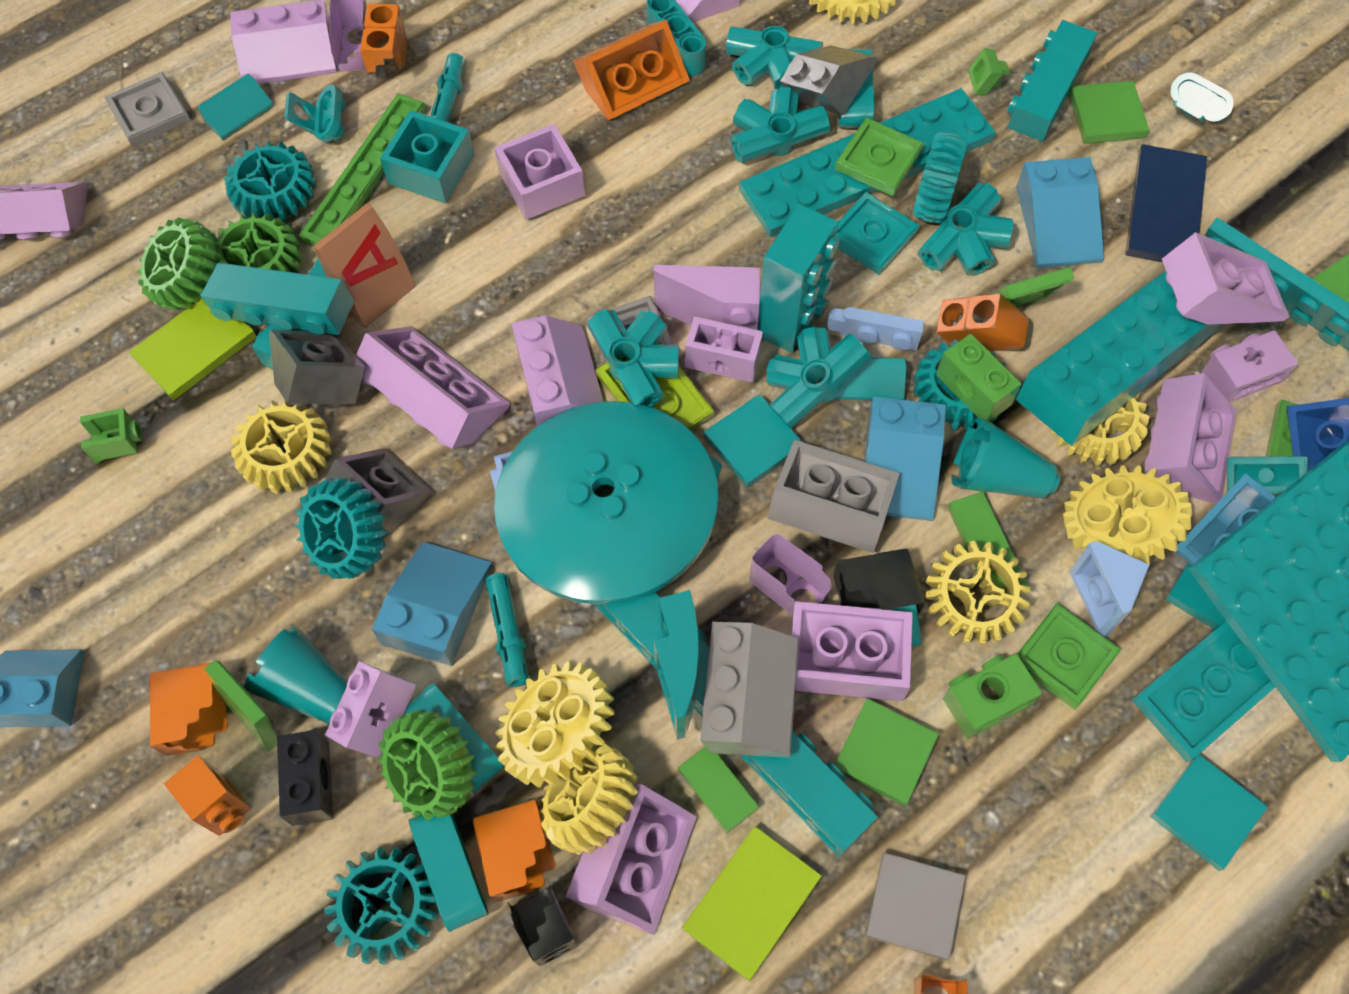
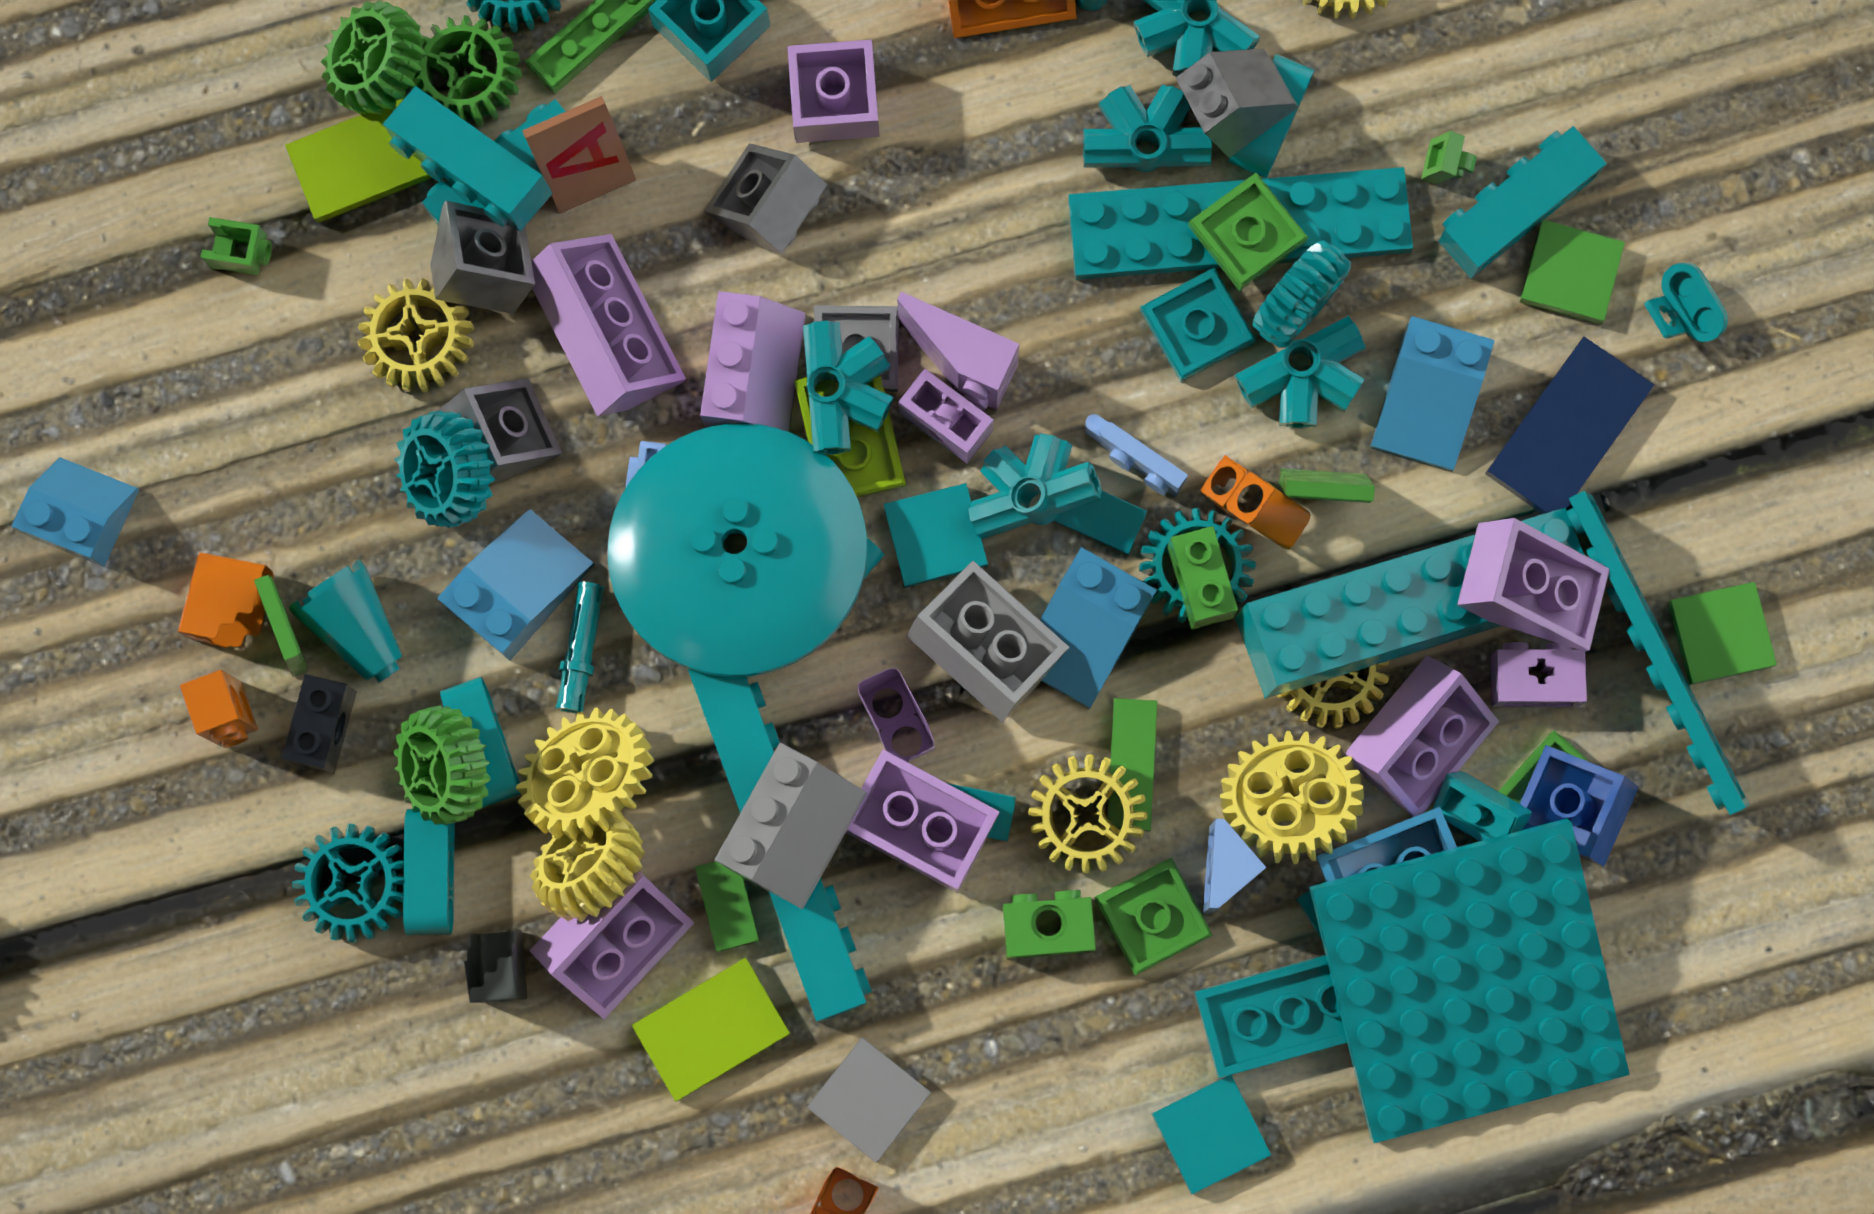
camera: 25 degrees right, 15 degrees up
lavender brick [325,661,416,757] -> none
orange piece [473,799,555,902] -> none
teal slope [654,590,699,740] -> none
teal brick [757,204,840,354] -> none
pearl dark grey piece [833,549,925,614] -> none
bright green tile [835,698,939,807] -> none
teal cone [951,418,1060,499] -> none
none -> flat silver slope [704,143,828,254]

